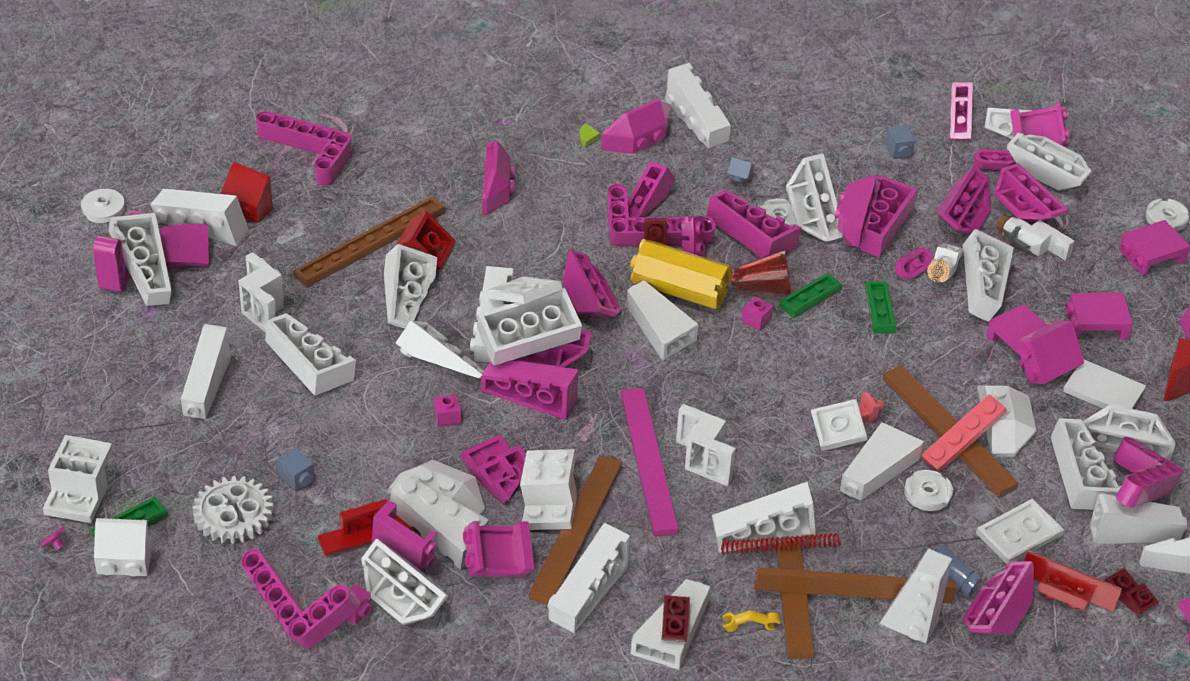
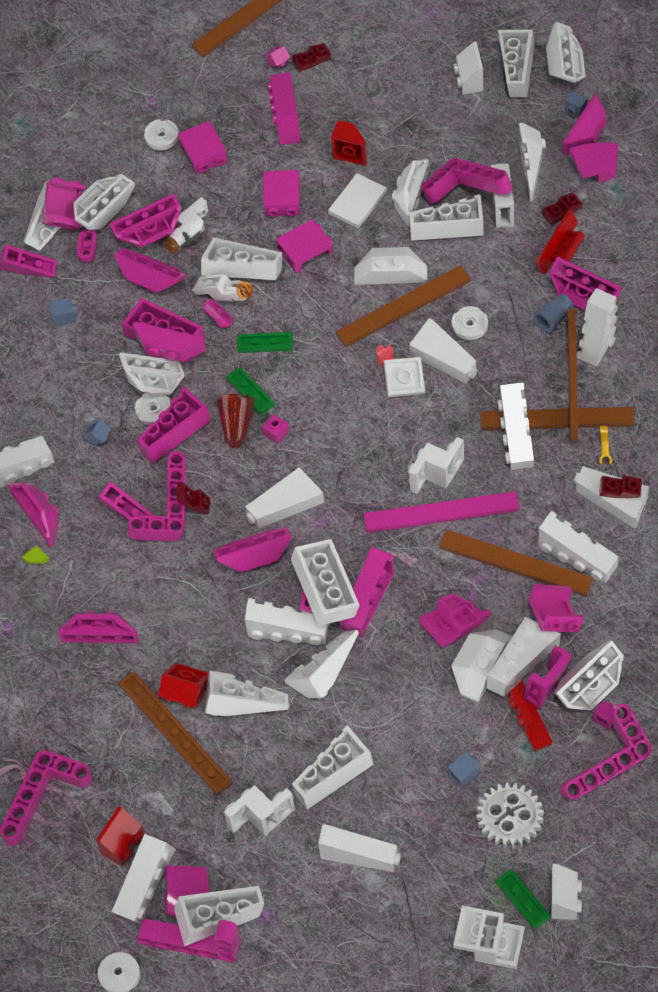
camera: 80 degrees left, 15 degrees up
dark pink plant [40,526,66,550] -> none
dark pink plate [433,394,461,427] -> none
white tile [487,276,562,304] -> none
white bracket [520,449,577,530] -> none
yellow brick [630,239,732,309] -> none
dark pink hinge [681,215,705,257] -> none
red piece [721,532,841,555] -> none
coral plate [921,394,1007,473] -> none
white tile [976,499,1064,564] -> none
dark pink brick [1017,320,1084,384] -> none

